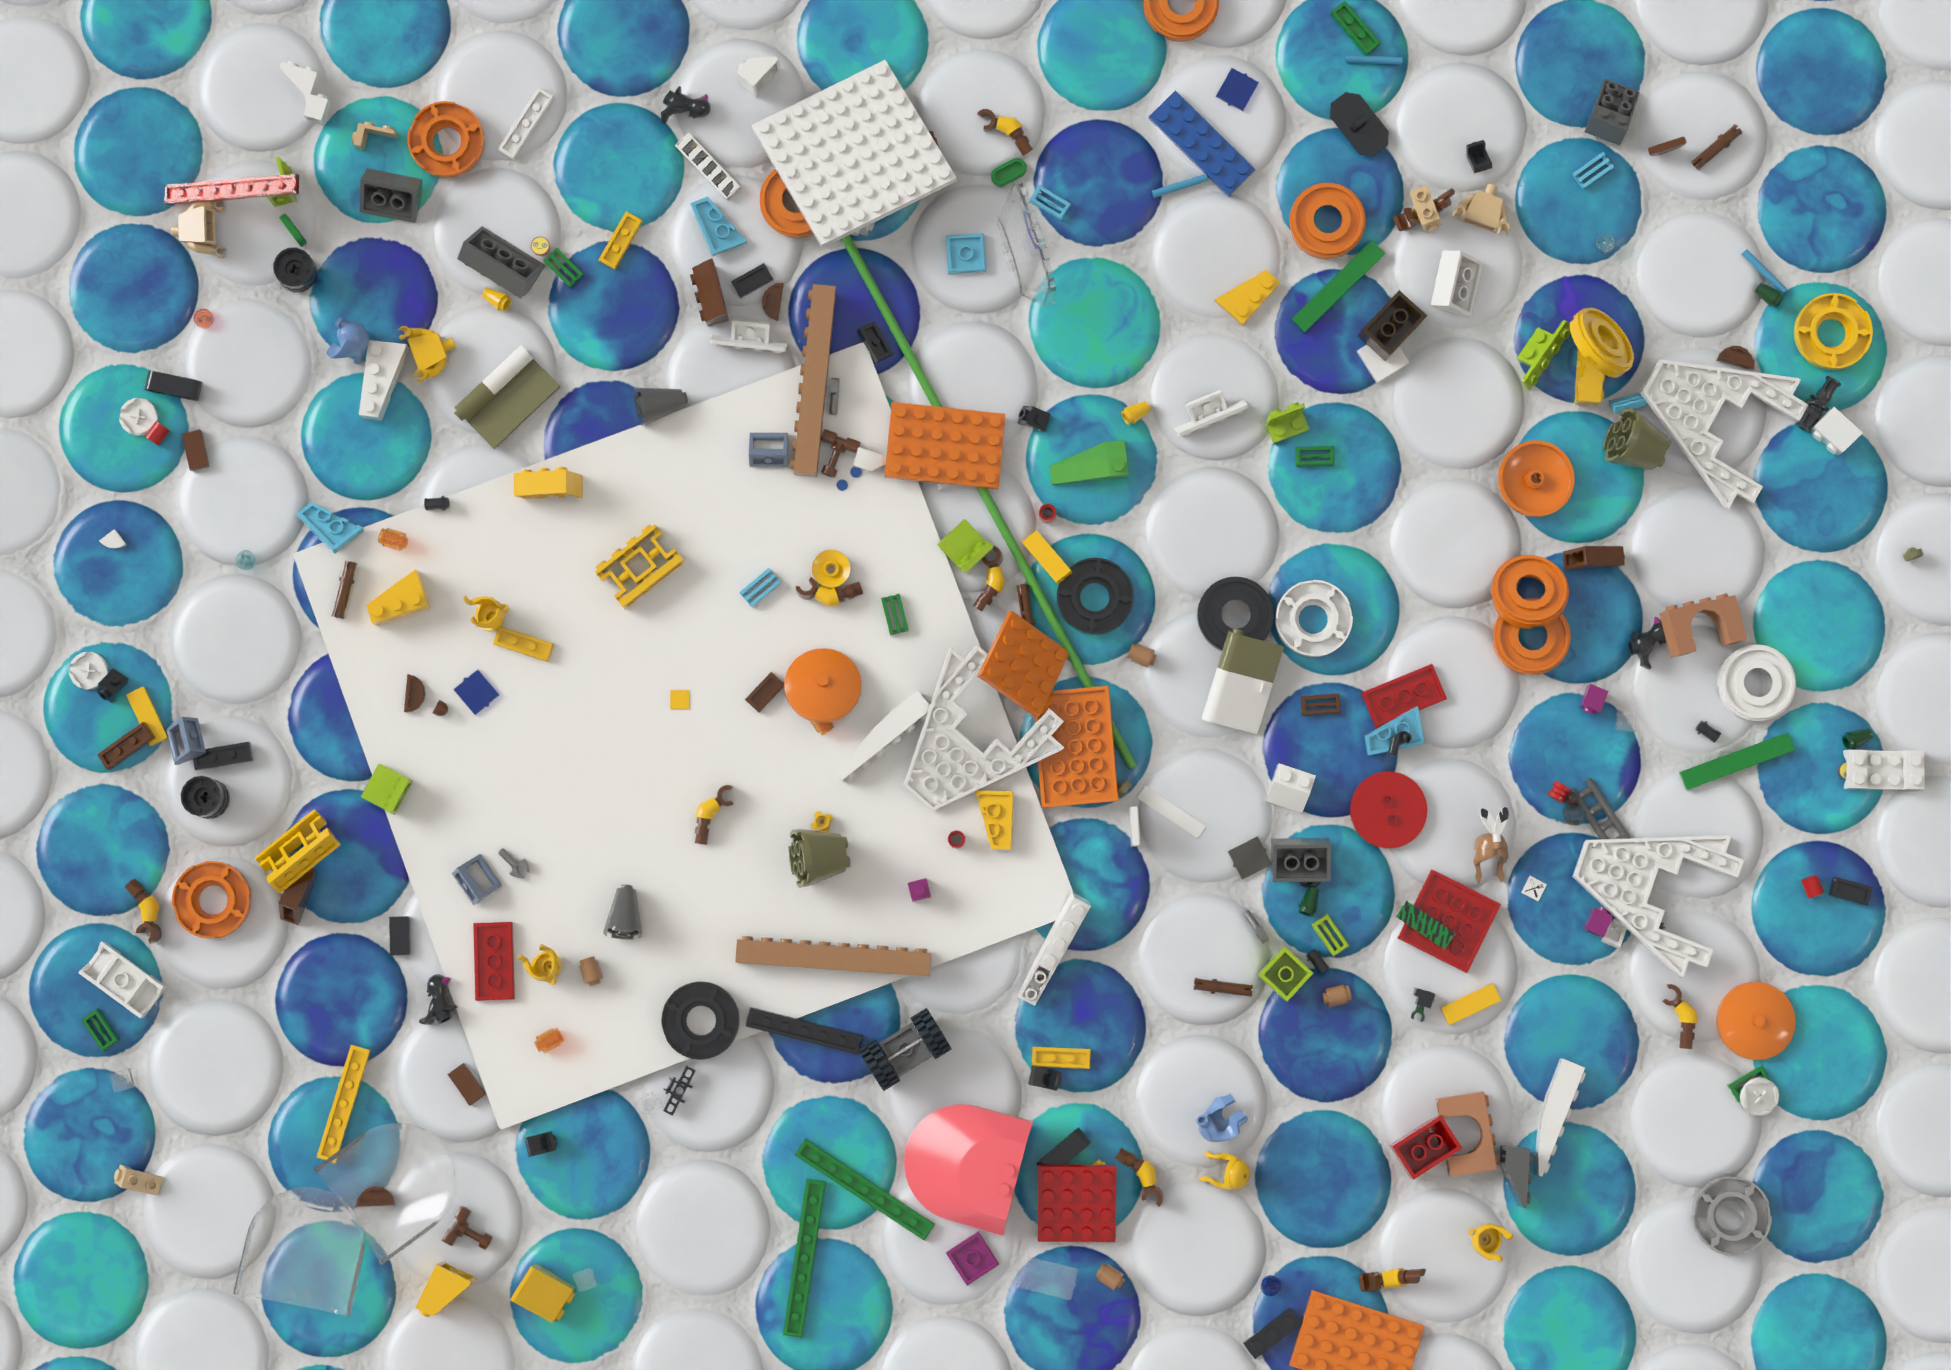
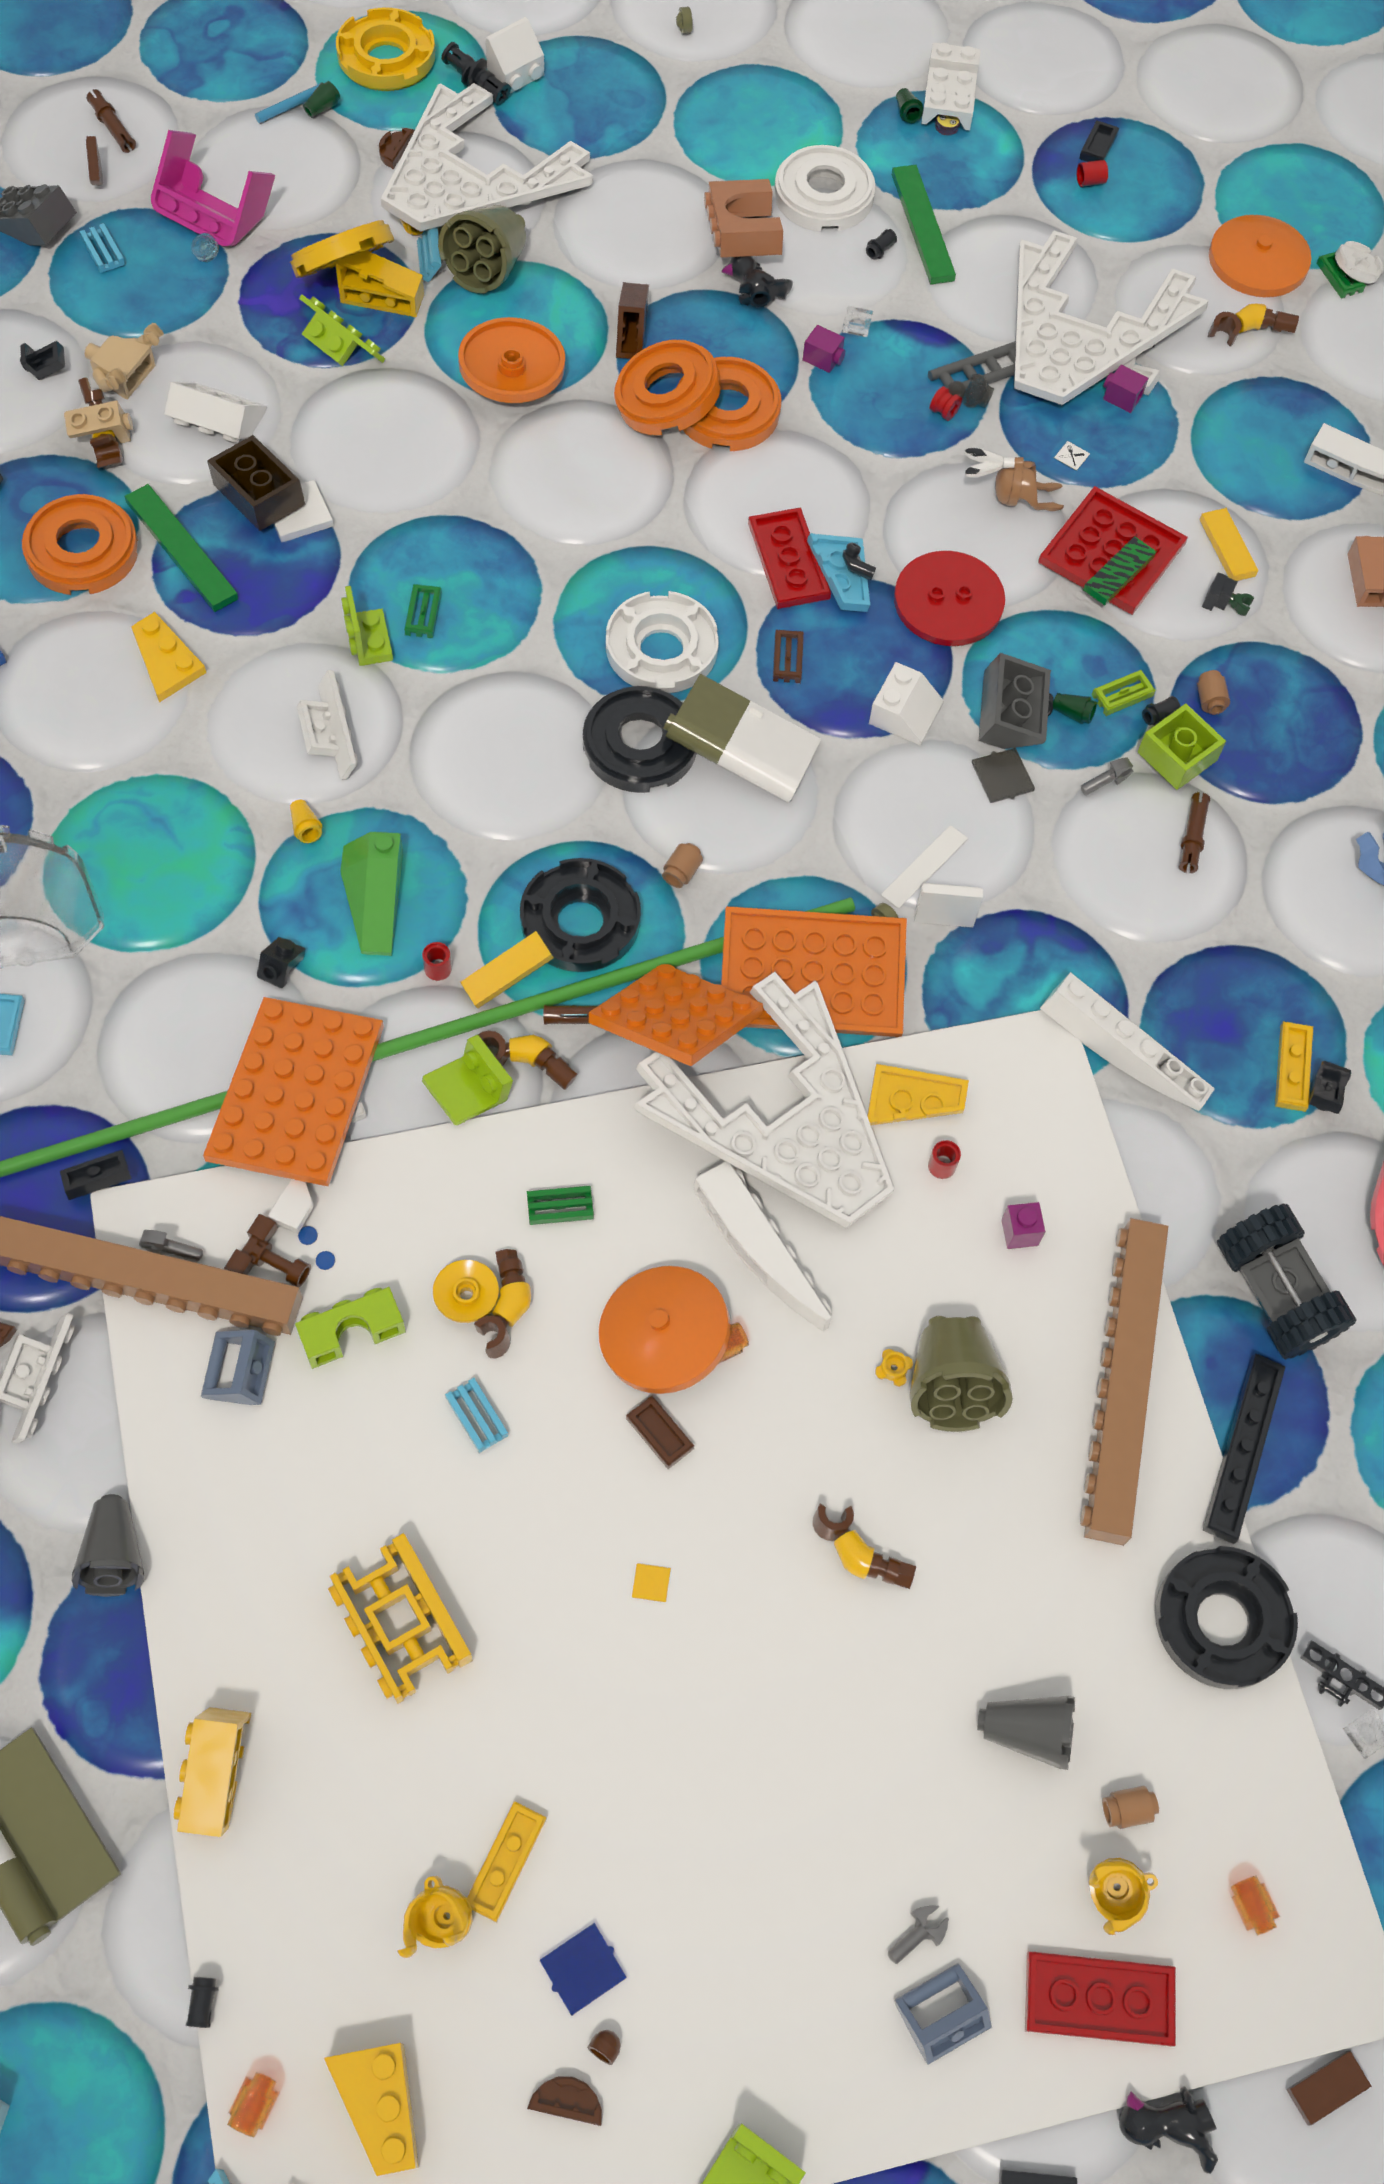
camera: 90 degrees left, 20 degrees down
none -> dark pink windscreen [151,130,275,246]
none -> lime arch [295,1287,406,1369]

